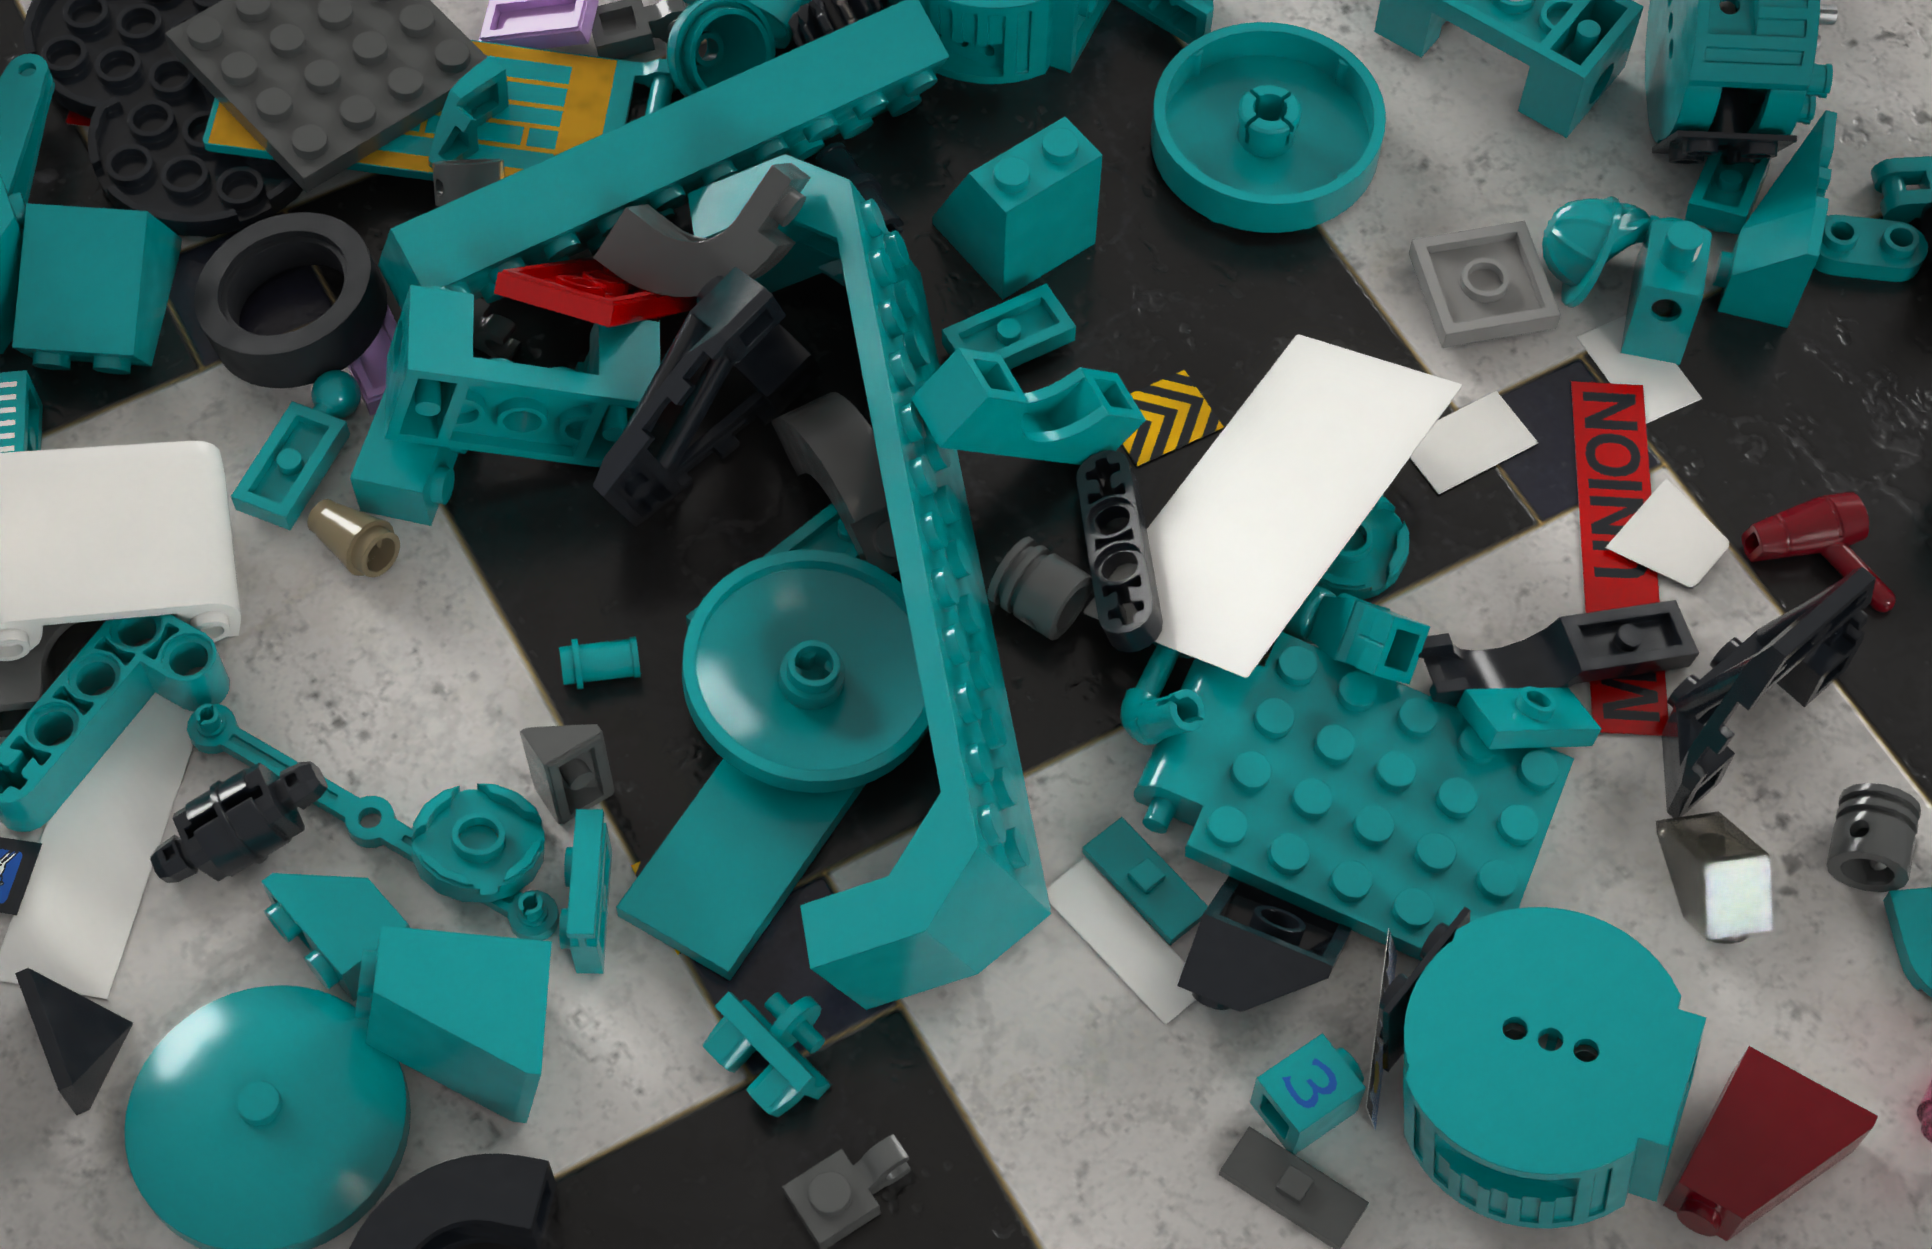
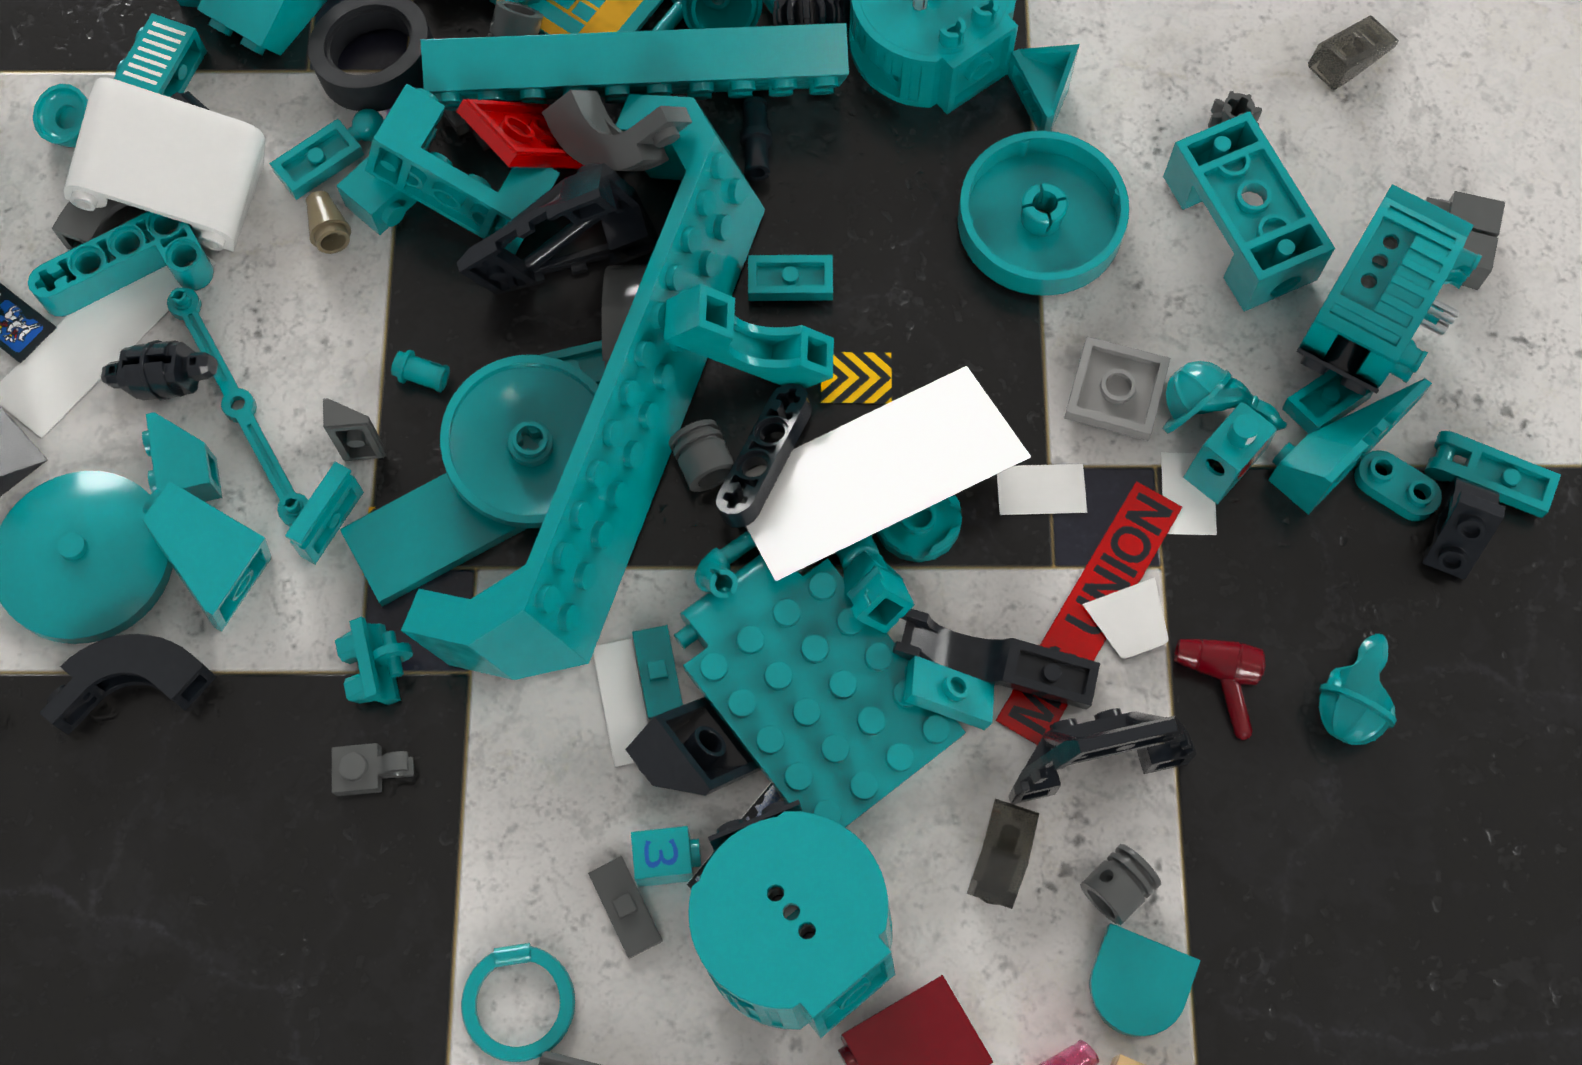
camera: 30 degrees right, 10 degrees up
teal tile [412,783,545,903] -> none
teal slope [932,117,1103,300] -> none

